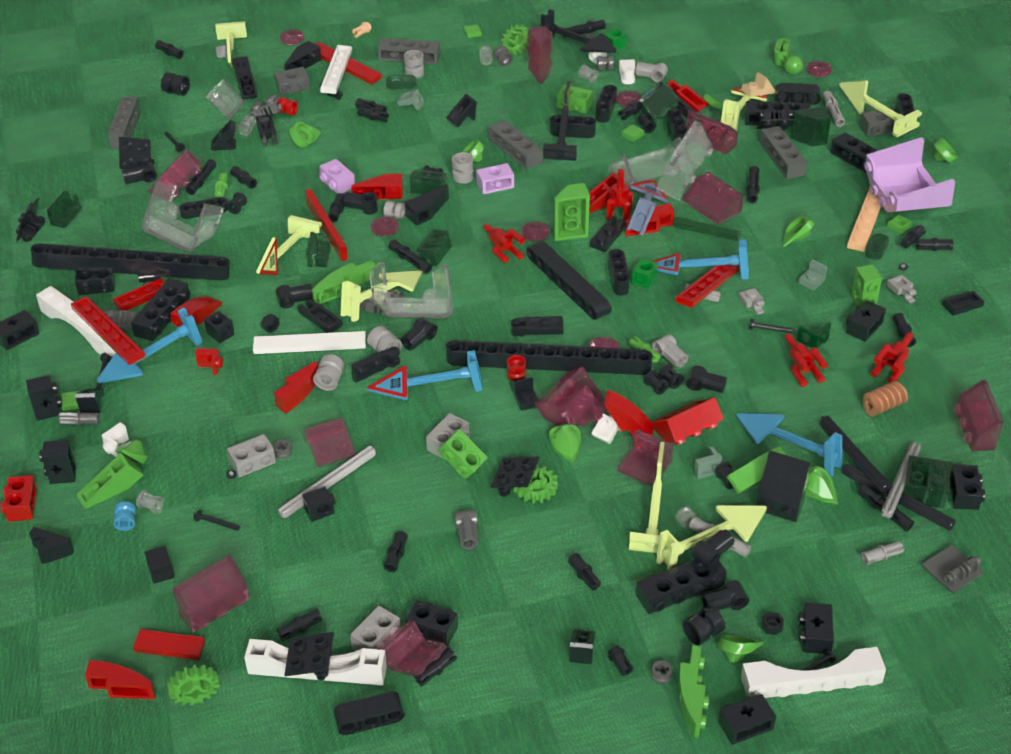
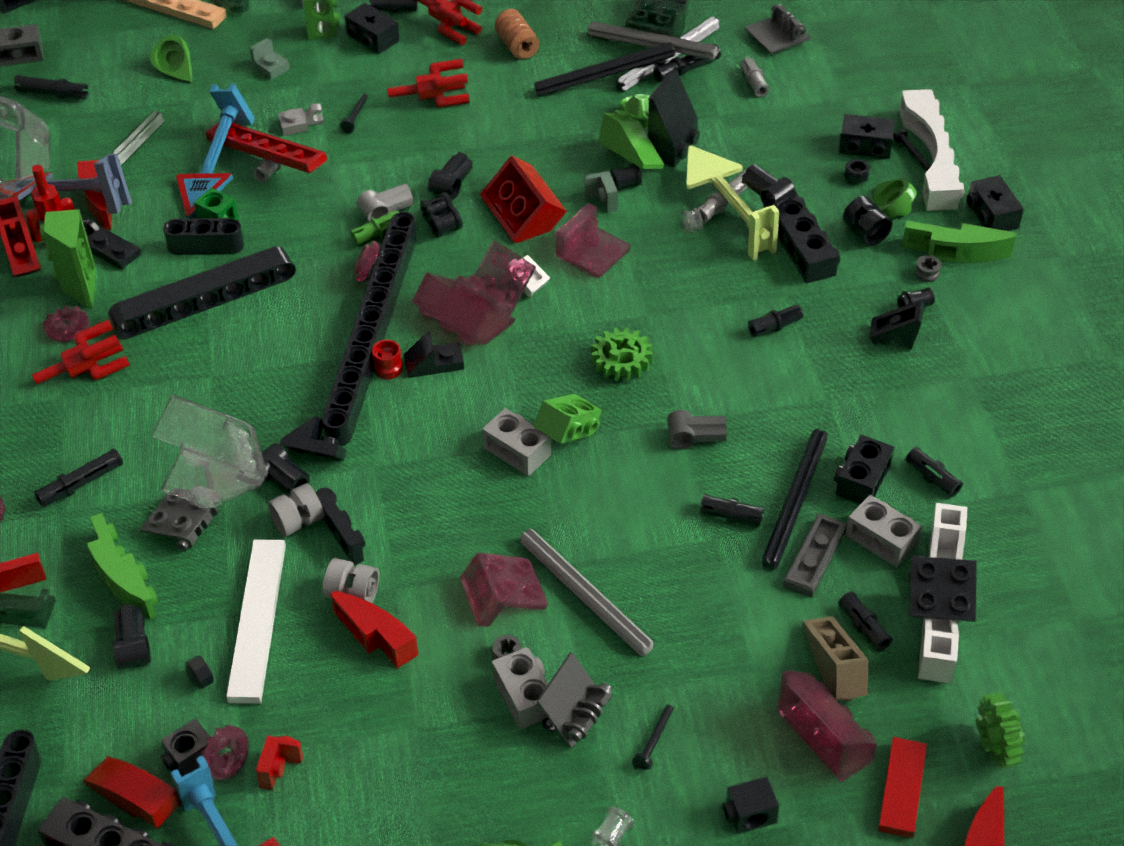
camera: 85 degrees left, 5 degrees up
black hinge [297,299,343,333] -> none
black brick [302,486,336,522] -> none
black beam [333,691,405,735] -> none
yellowish green piece [341,271,422,322] -> none
dark azure piece [367,350,483,400] -> none
clear pink bracket [378,621,447,676] -> none
clear green hinge [417,229,452,267] -> none
black hinge [490,457,540,497] -> none
black hinge [511,316,563,337] -> none
bright green piece [549,424,581,464] -> none
red slope [604,390,654,443] -> none
yellowish green piece [629,442,665,553] -> none
clear pink slope [682,172,744,225] -> none
black piece [701,580,749,610] -> none
dark azure piece [736,413,843,477] -> none
dark green bracket [797,322,831,348] -> none
none -> clear pink gear [201,724,249,780]
none -> black slope [280,416,346,461]
none -> dark grey hinge [536,652,612,748]
none -> black axle [762,429,828,570]
none -> dark grey tile [783,513,847,598]
none -> dark tan slope [803,616,868,701]

